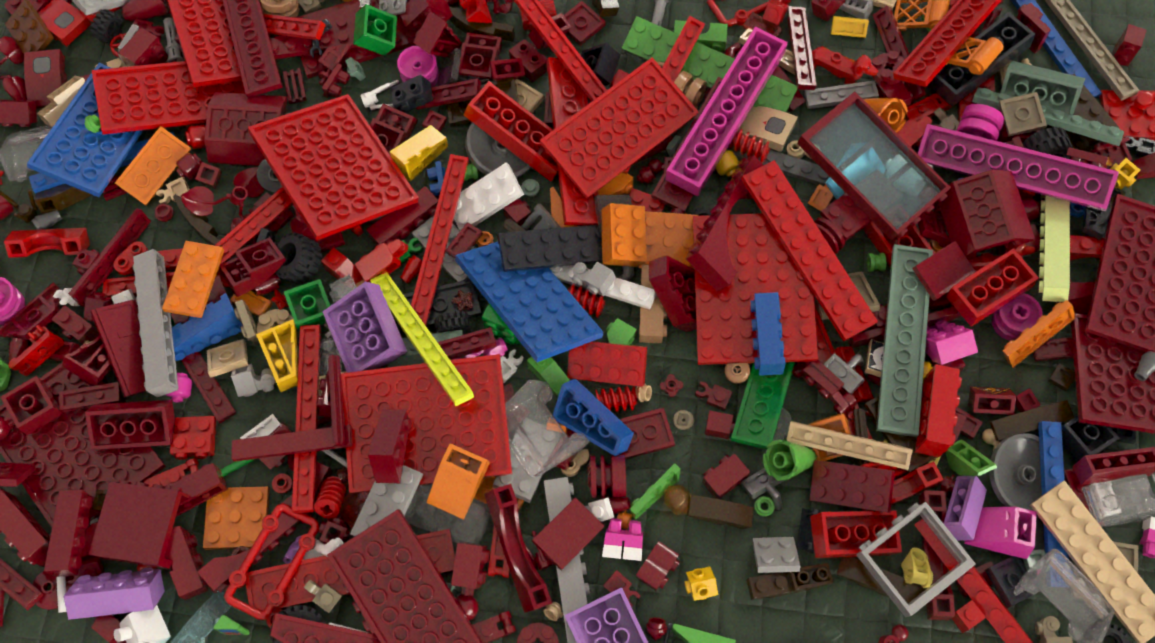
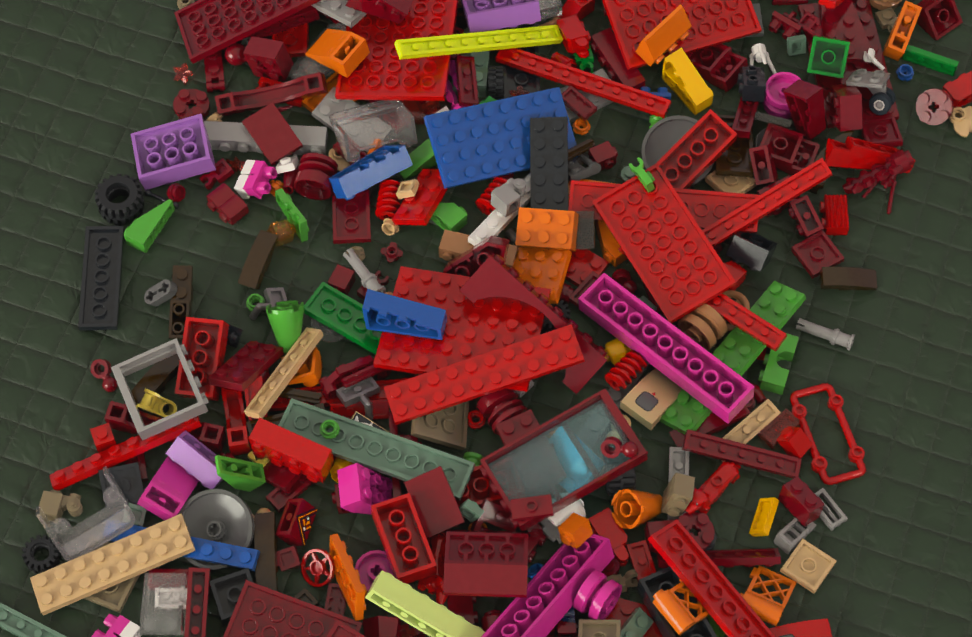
camera: 100 degrees right, 5 degrees down
black arm [310,19,332,58] -> none
dark red plate [422,110,447,132] -> none
white plate [454,163,524,231] -> none
yellow brick [684,566,718,601] -> none
dark red brick [702,453,750,499] -> none
light grey plate [752,537,800,573] -> none
none -> dark grey beam [144,279,177,307]
none -> clear red plant [226,157,246,172]
none -> red wheel [301,548,335,587]
none -> bright green plate [320,419,340,439]
none -> light grey pin [343,248,386,293]
none -> tan tile [396,179,420,199]
none -> sand green plate [459,499,484,523]
none -> dark red plate [510,494,554,521]
none -> orange brick [558,513,593,549]
none -> dark red plate [601,436,638,458]
none -> bright green plate [629,157,655,193]
none -> orange slope [635,4,691,67]
none -> dark tan brick [661,473,695,517]

